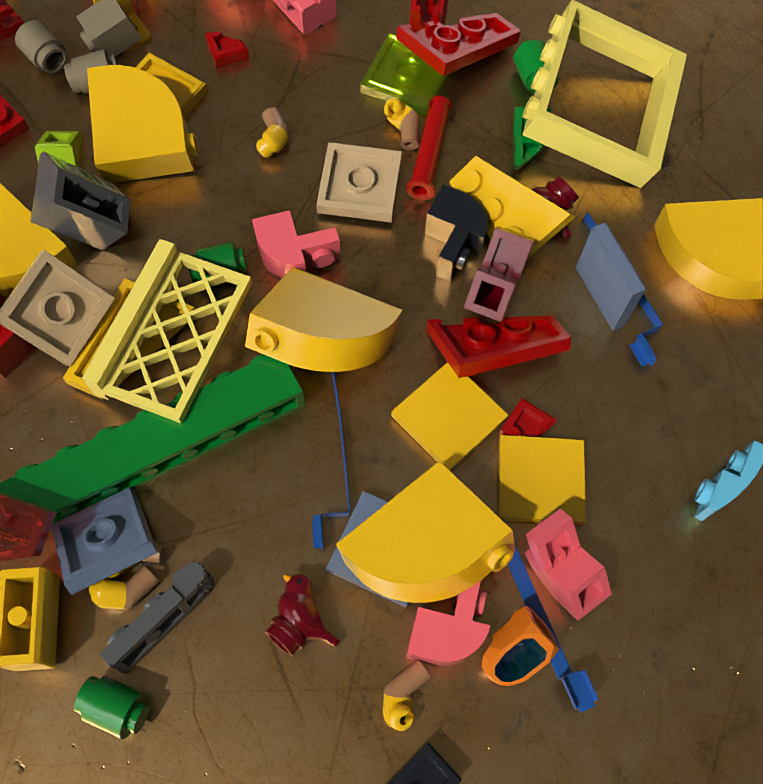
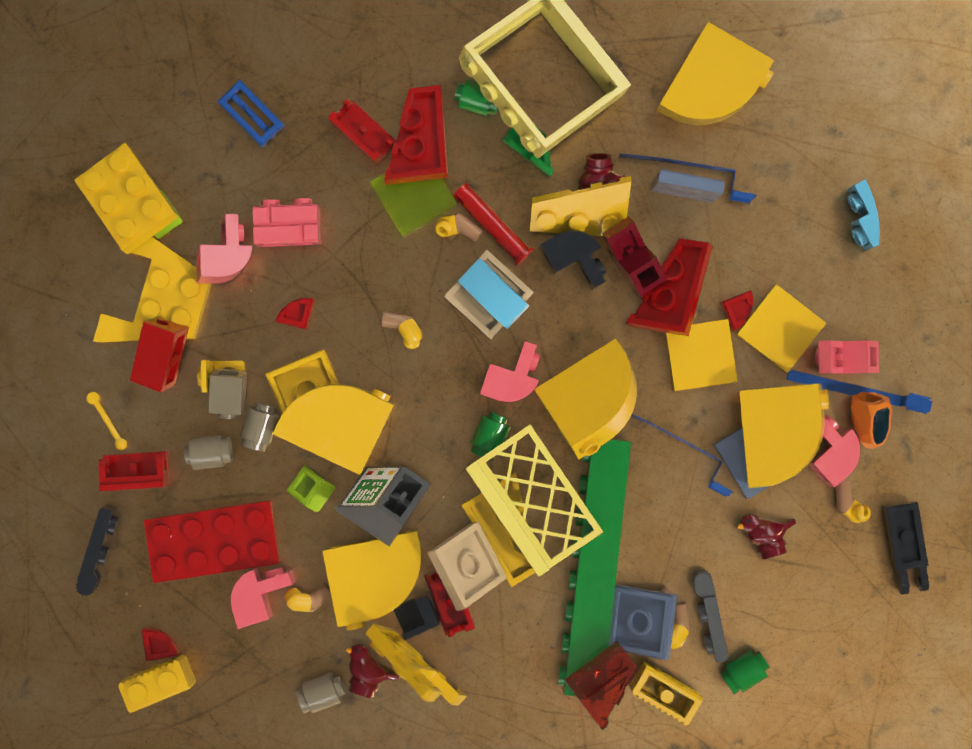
camera: 55 degrees left, 20 degrees up
none -> medium azure slope [458,258,529,329]

